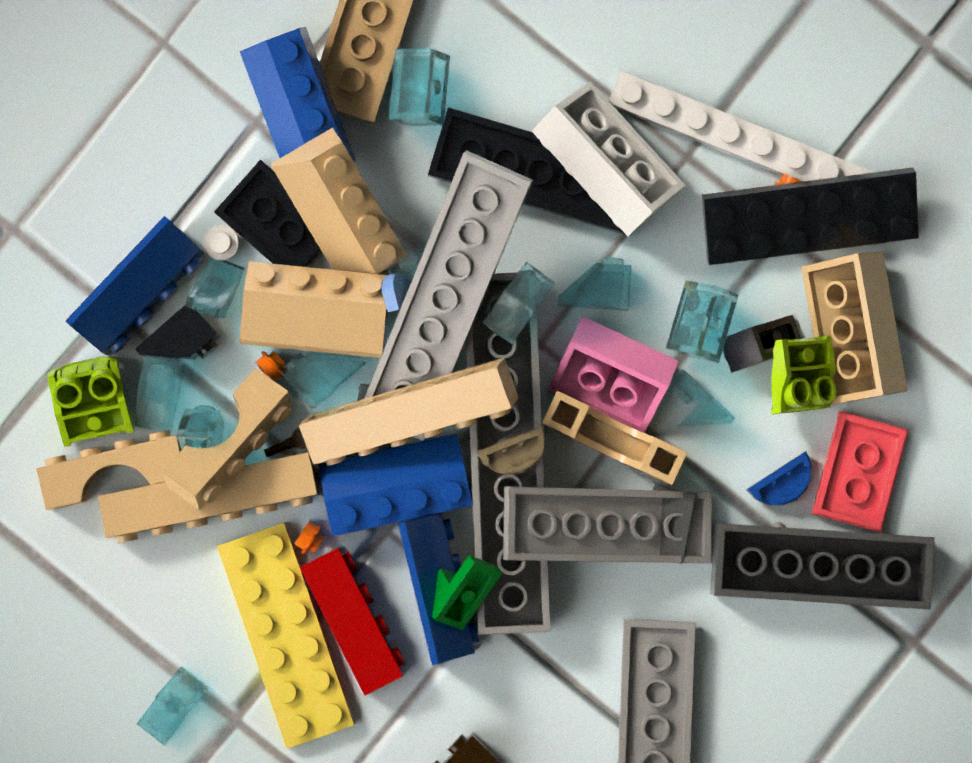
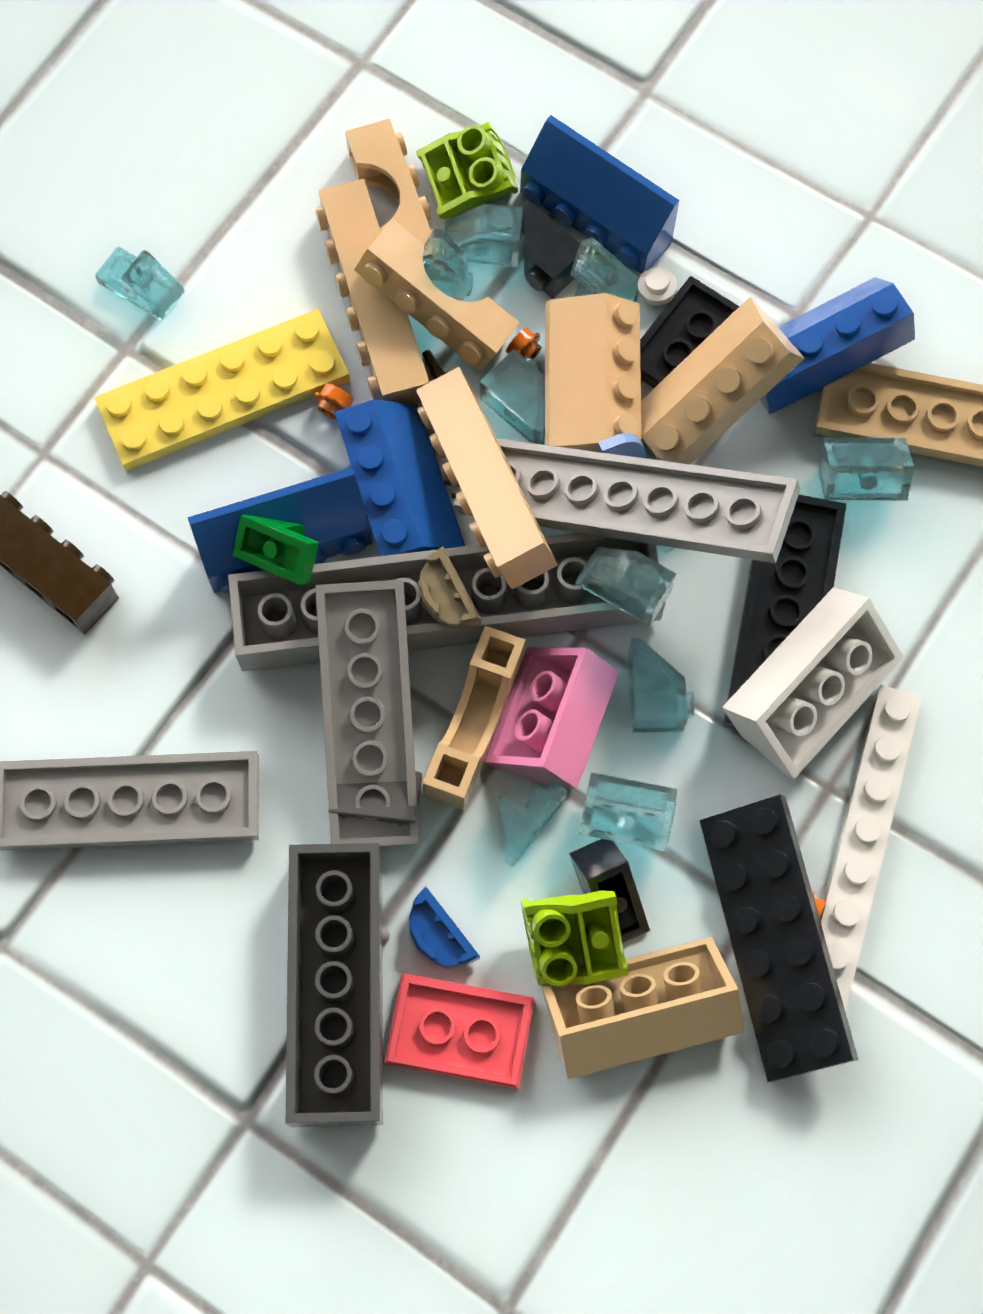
camera: 85 degrees right, 15 degrees down
red brick [300,547,407,696] -> none

